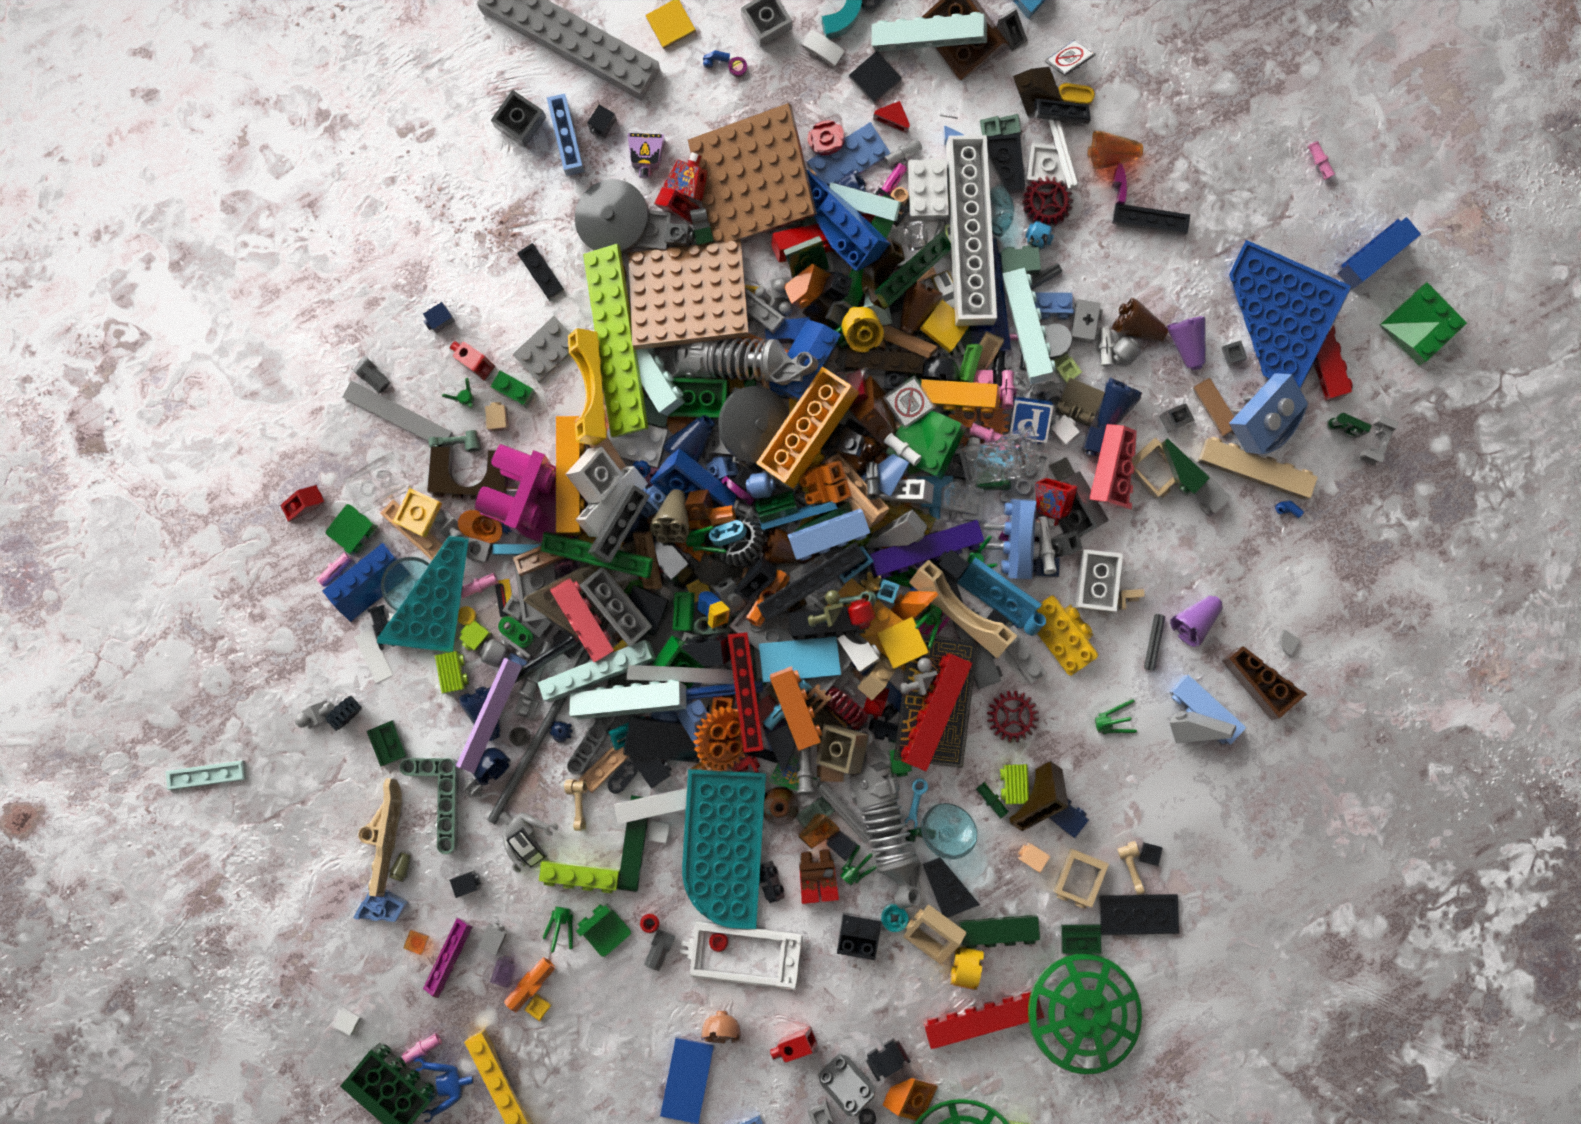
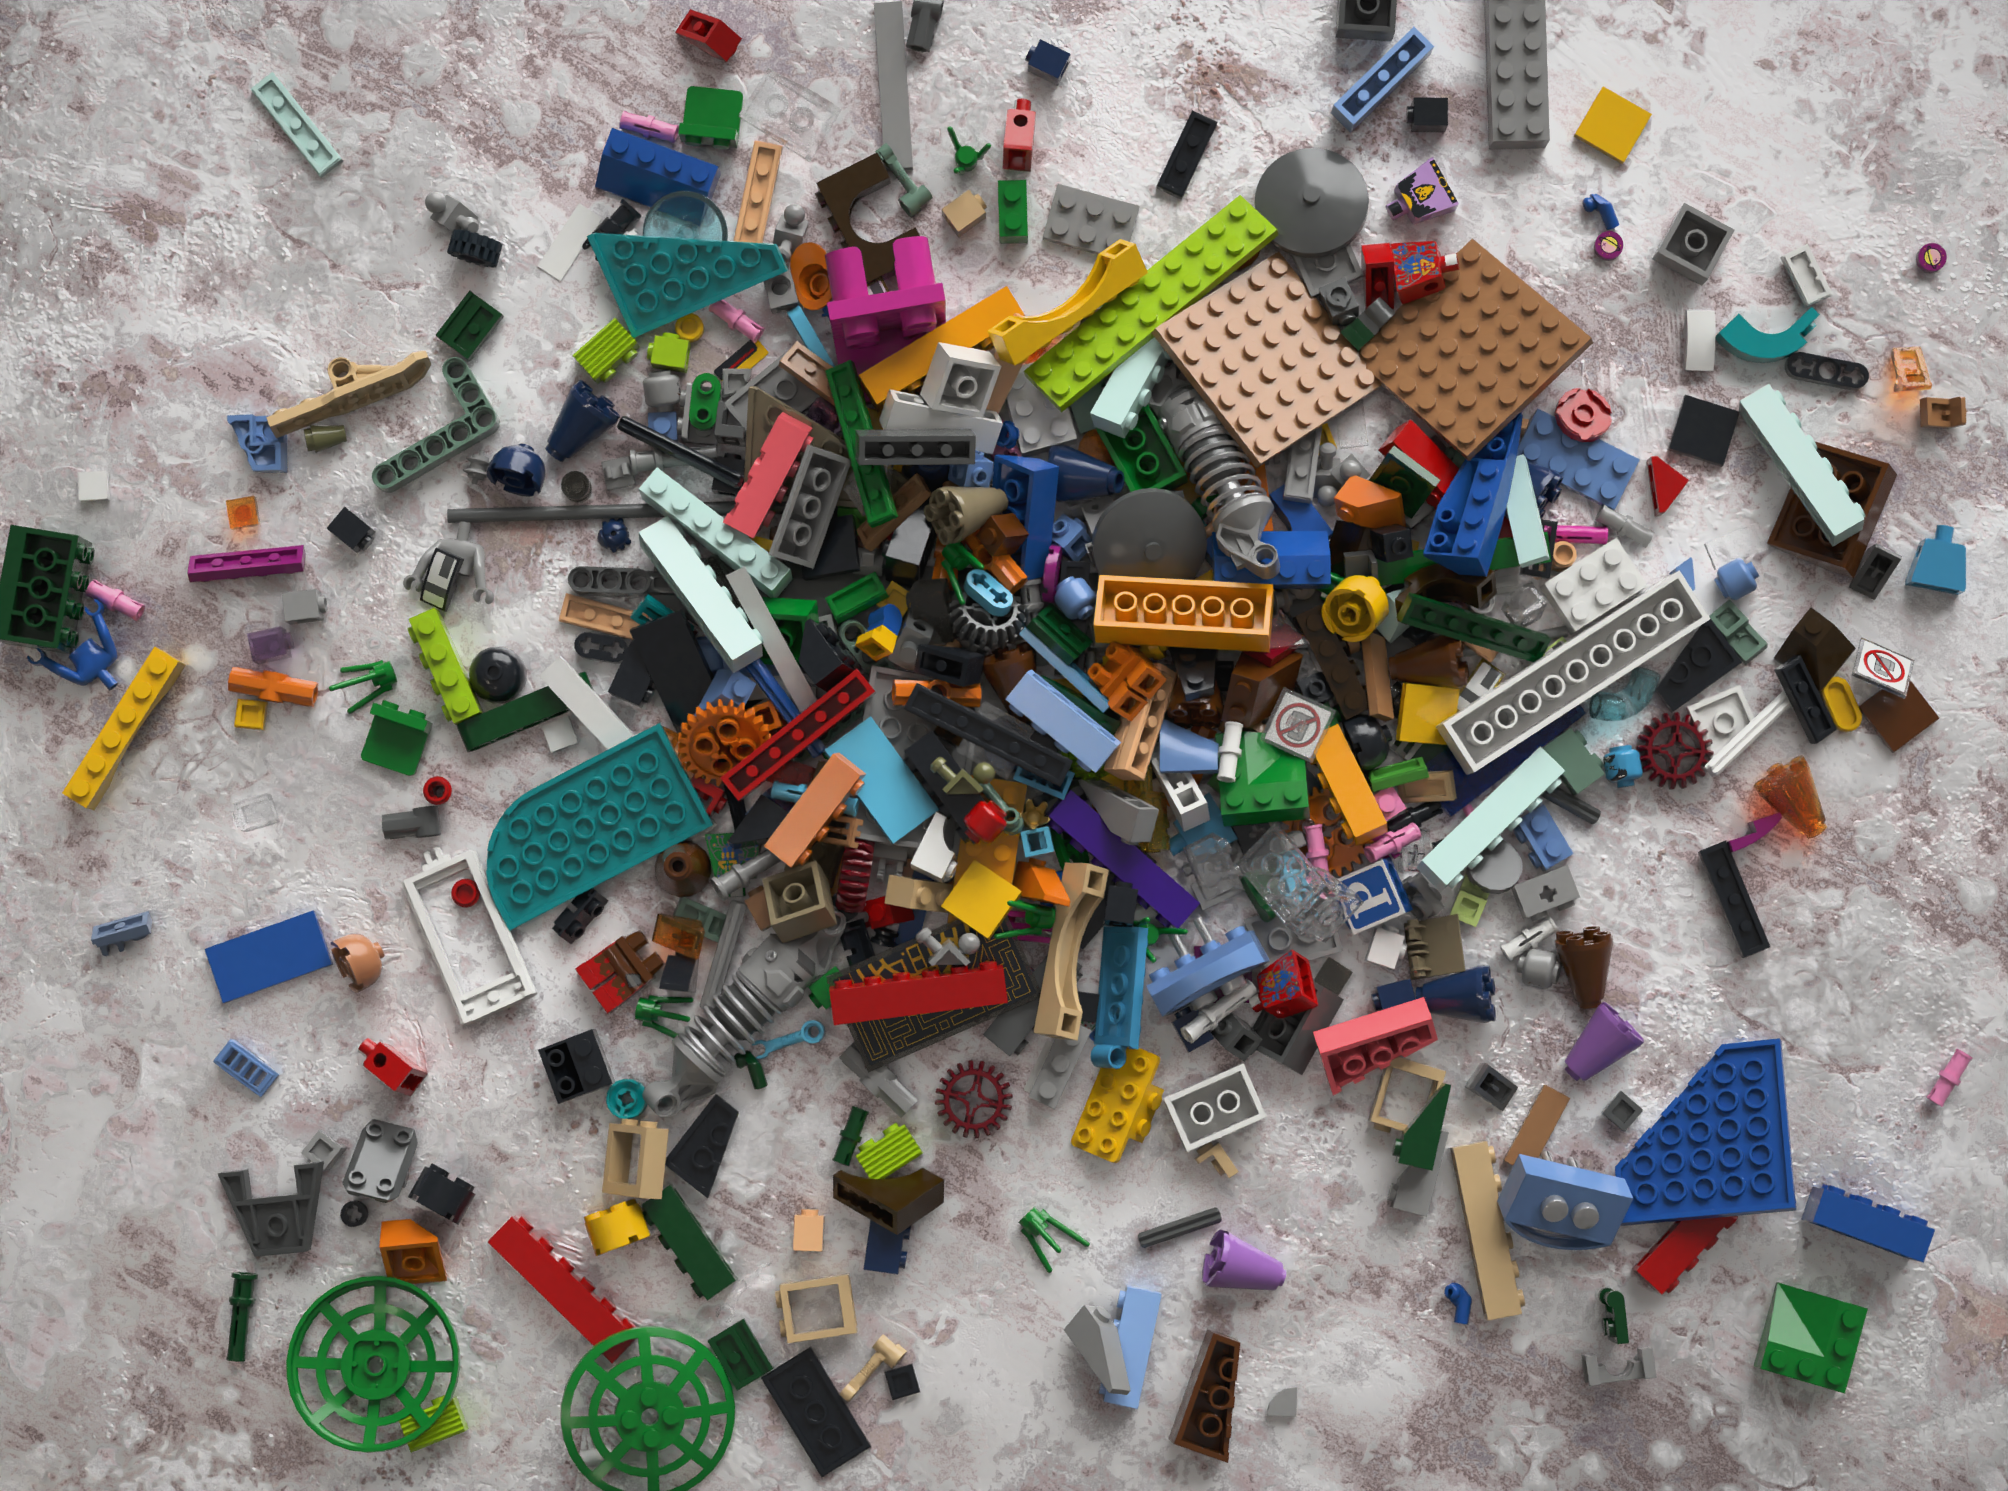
camera: 60 degrees right, 0 degrees up
yellow tile [393,488,443,538] -> none
lavender tile [456,658,522,774] -> none
tan brick [564,779,588,831] -> none
dark grey axle [865,462,880,500] -> none
clear light blue dish [921,803,977,860] -> none
none -> black cylinder [469,647,527,704]
none -> light grey piece [839,1040,918,1118]
none -> medium blue head [1714,558,1759,600]
none -> reddish brown tile [1859,676,1939,753]

